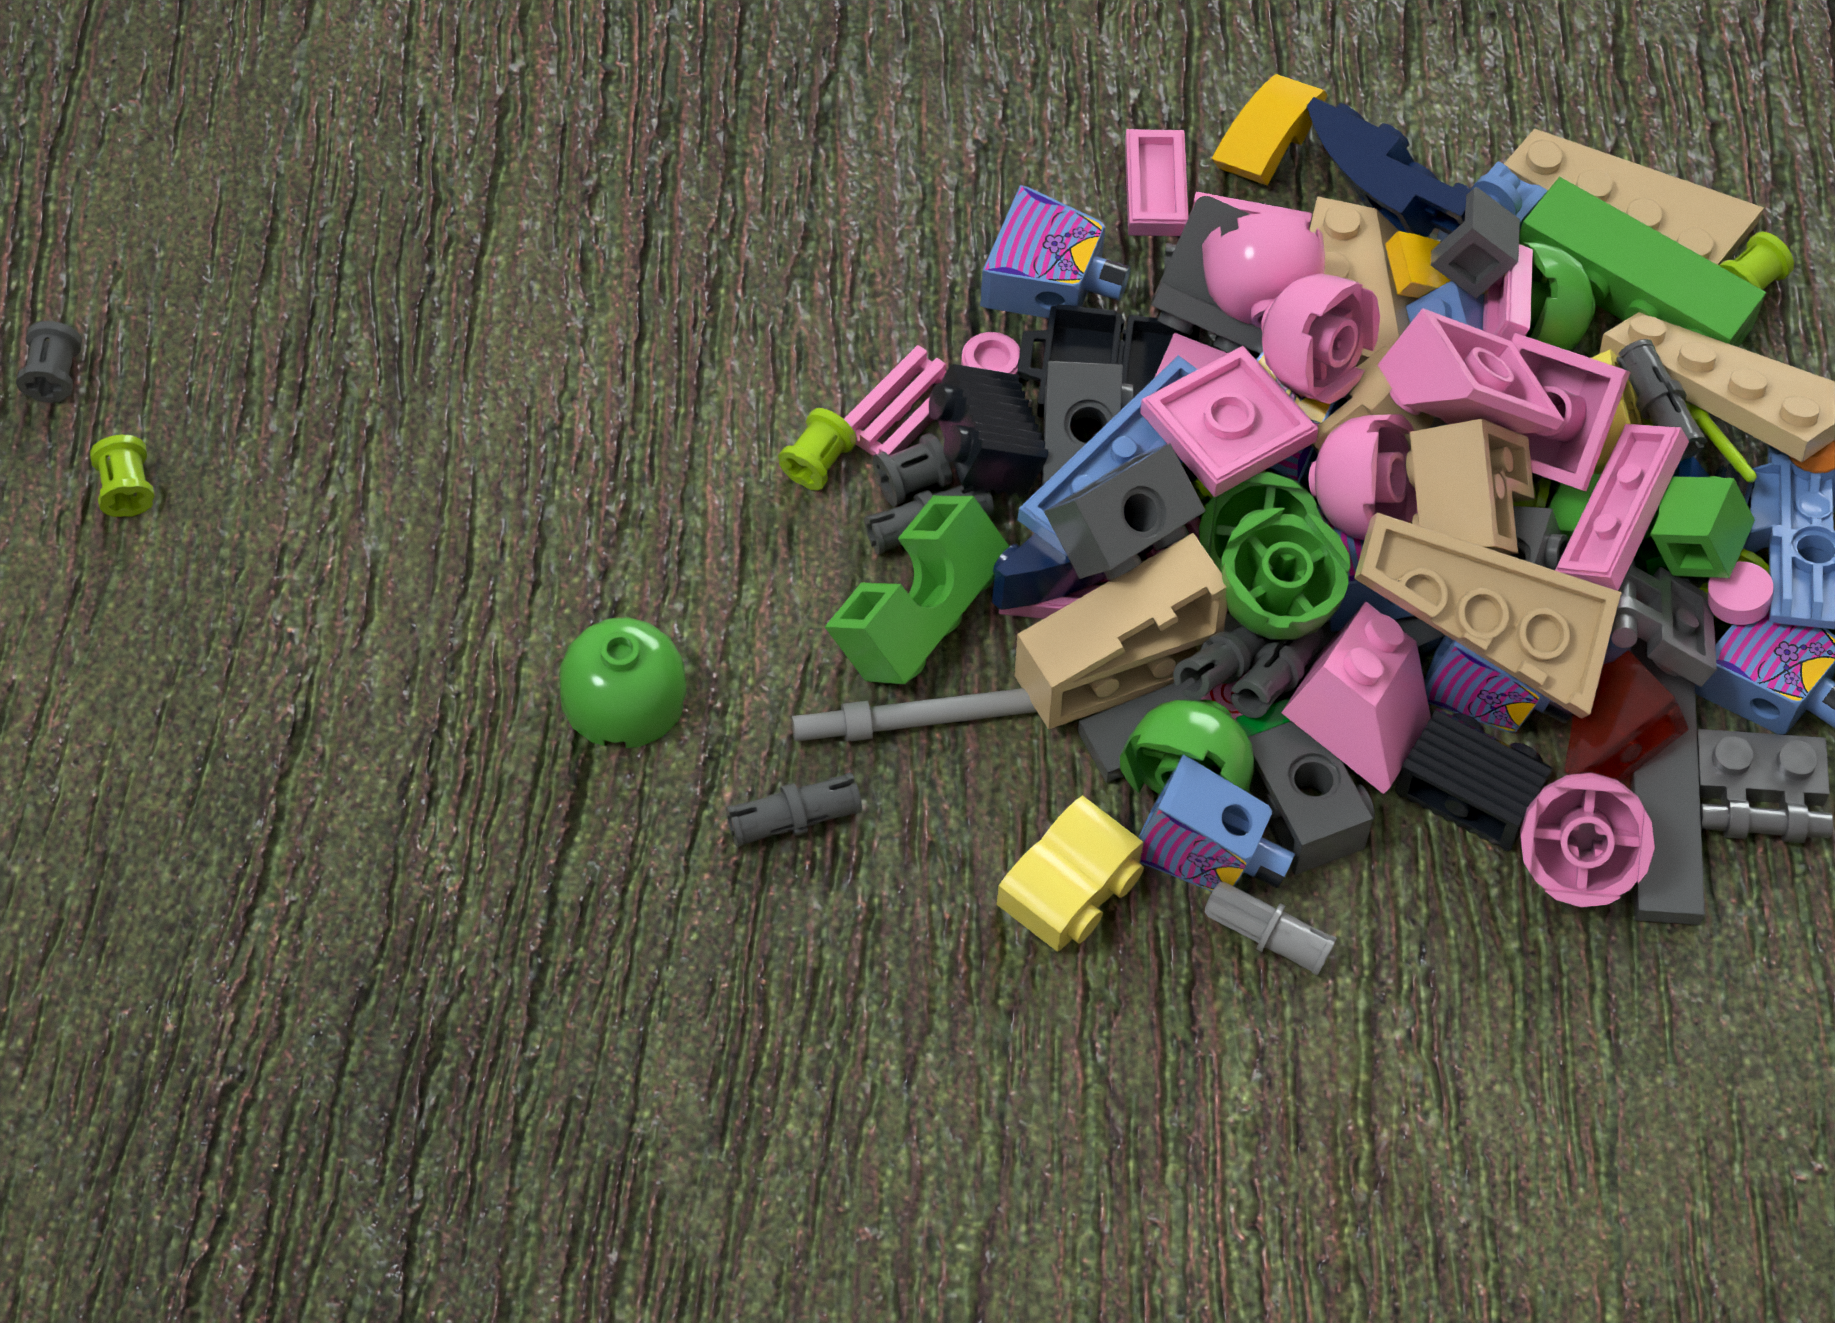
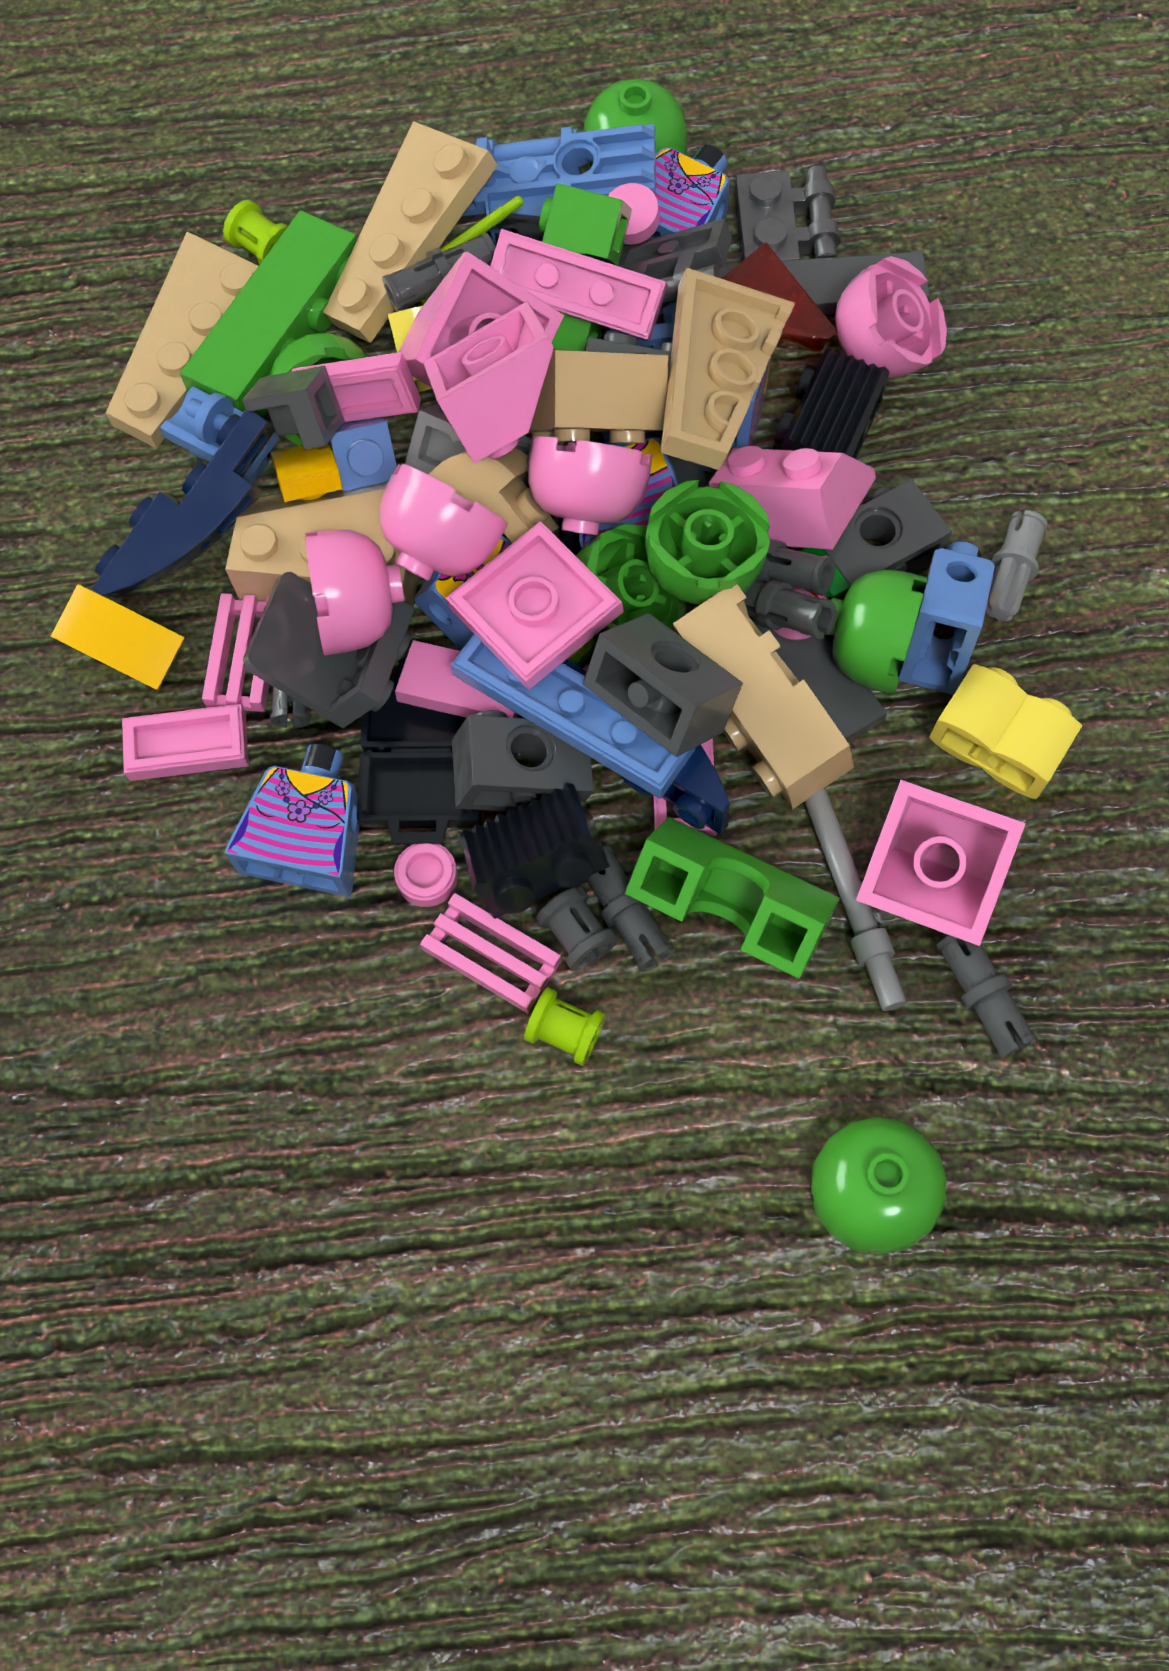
camera: 90 degrees left, 10 degrees up
none -> bright pink slope [856,780,1026,946]

